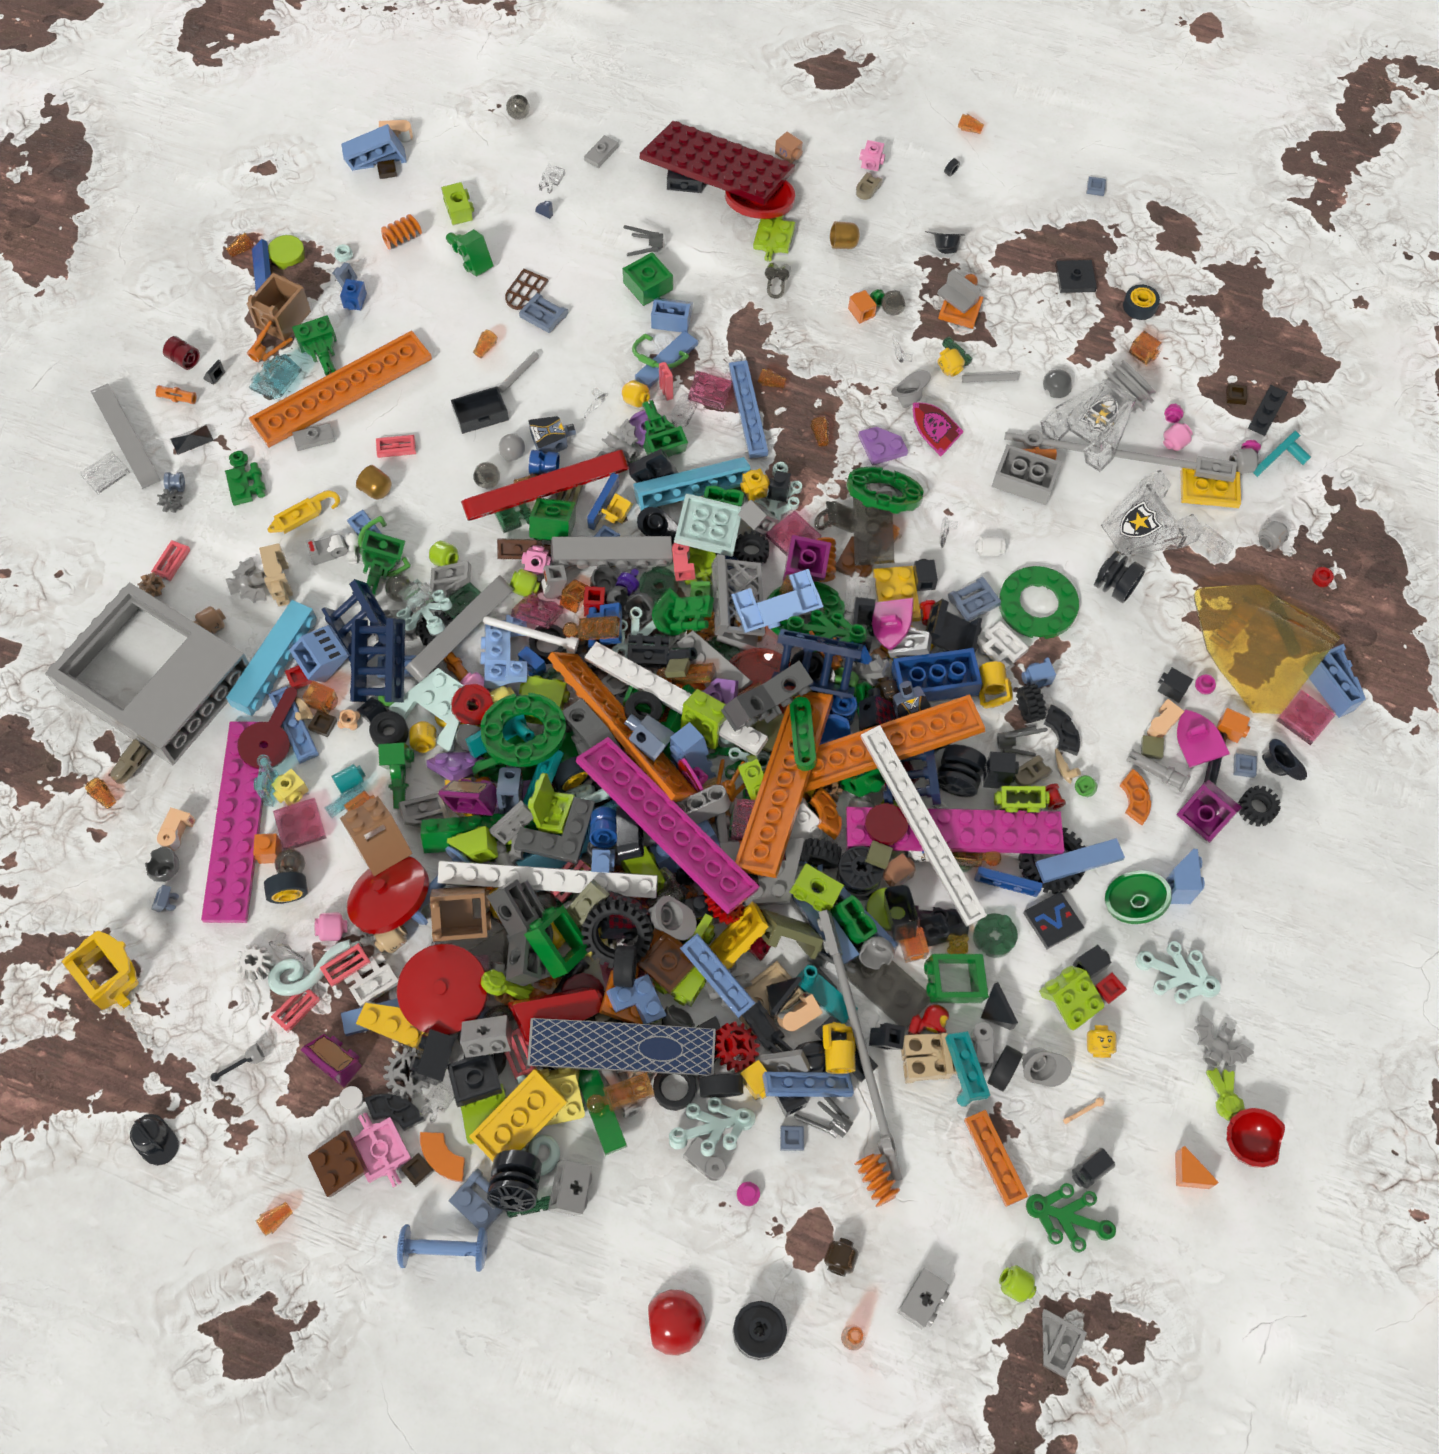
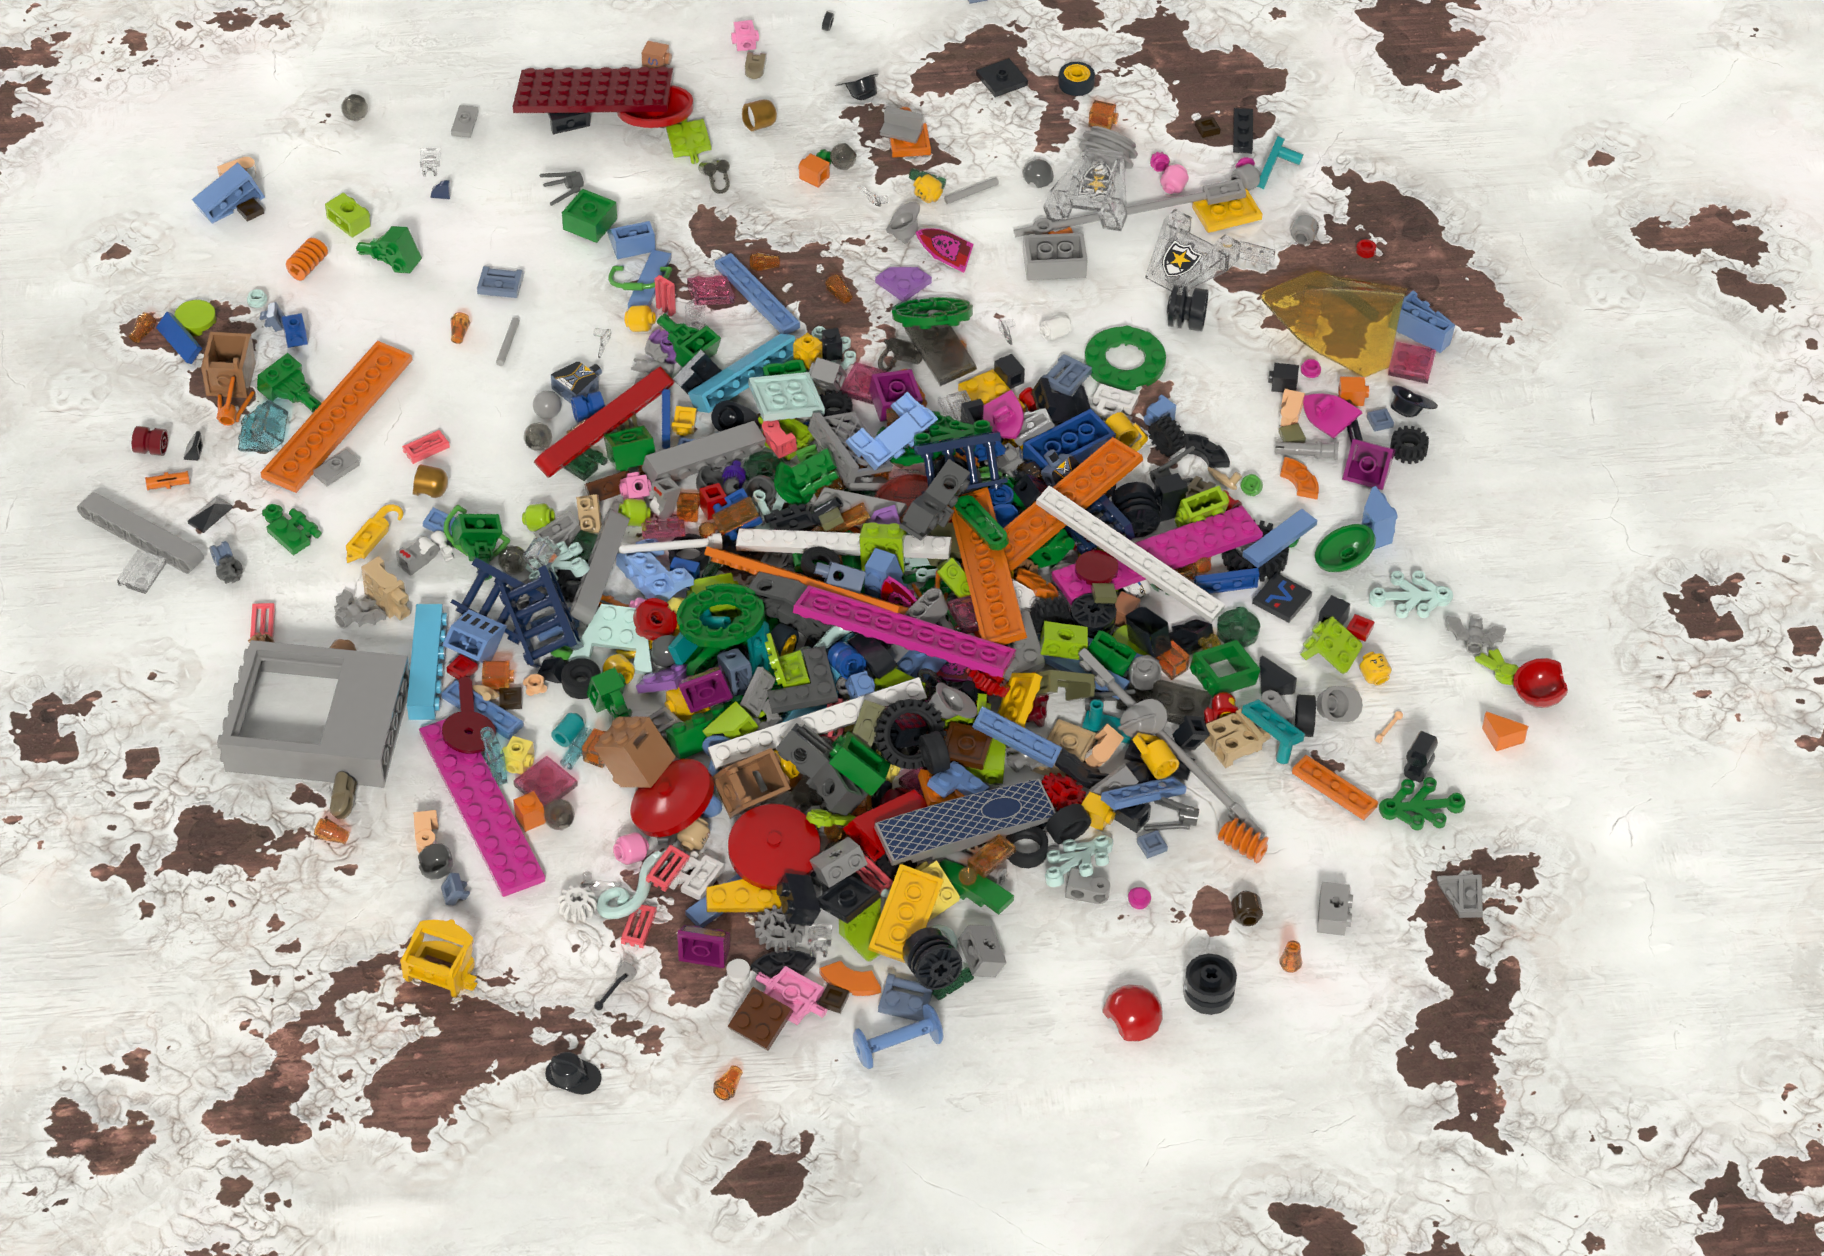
camera: 25 degrees left, 15 degrees down
black wheel [264,872,308,904] -> none
black container [451,386,509,434] -> none
reddish brown window [505,268,549,310] -> none
black slope [766,976,802,1019] -> none
reddish brown plate [835,536,881,581] -> none
lime head [999,1265,1037,1303] -> none
none -> tan hips [576,494,602,535]
none -> light grey piece [1118,699,1168,738]

